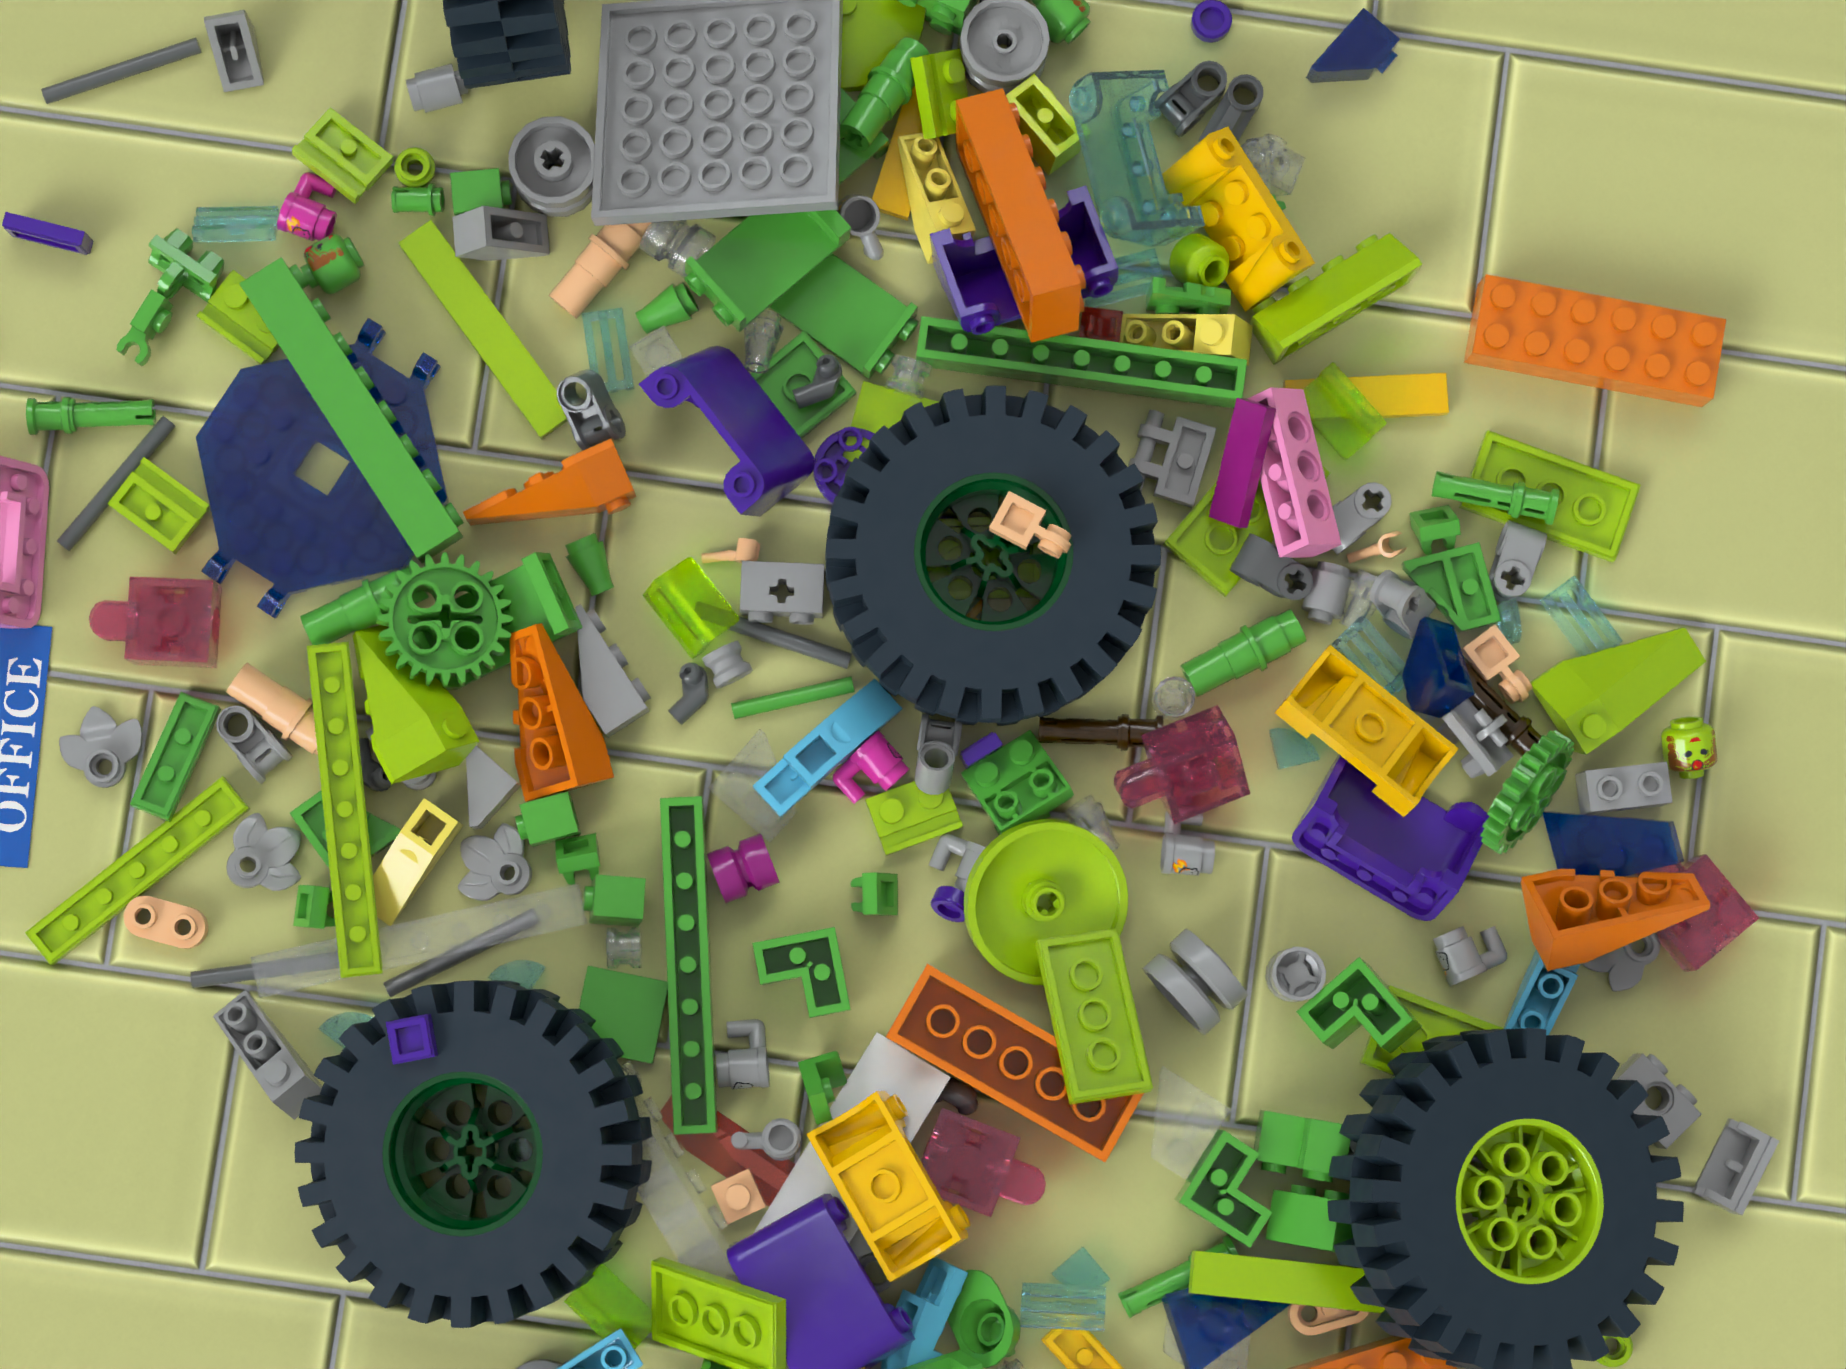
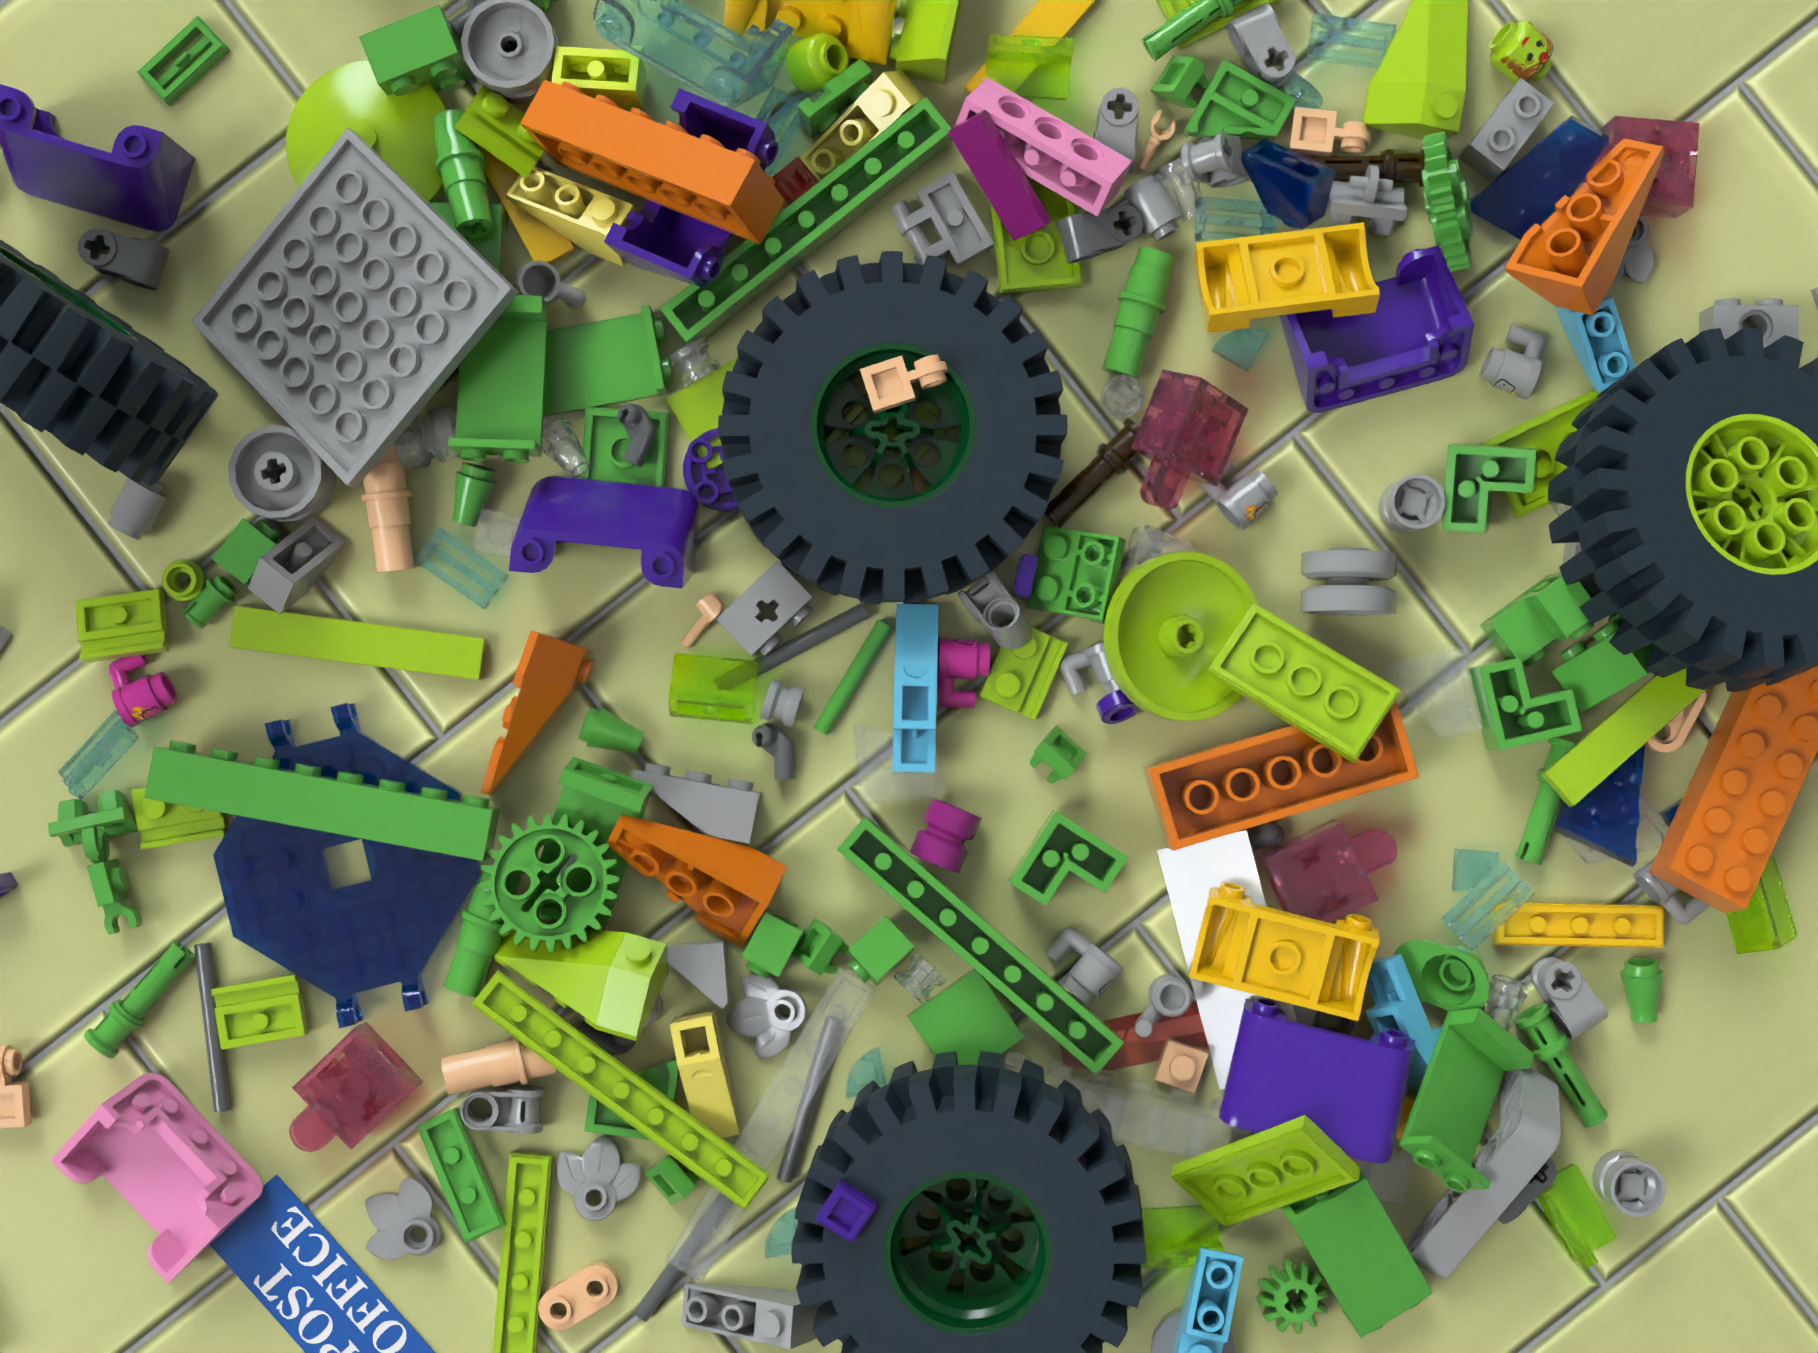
camera: 40 degrees left, 5 degrees up
bright green head [300,234,365,295] -> none
dark grey piece [556,369,626,451] -> none
bright green bracket [798,1051,847,1125] -> none

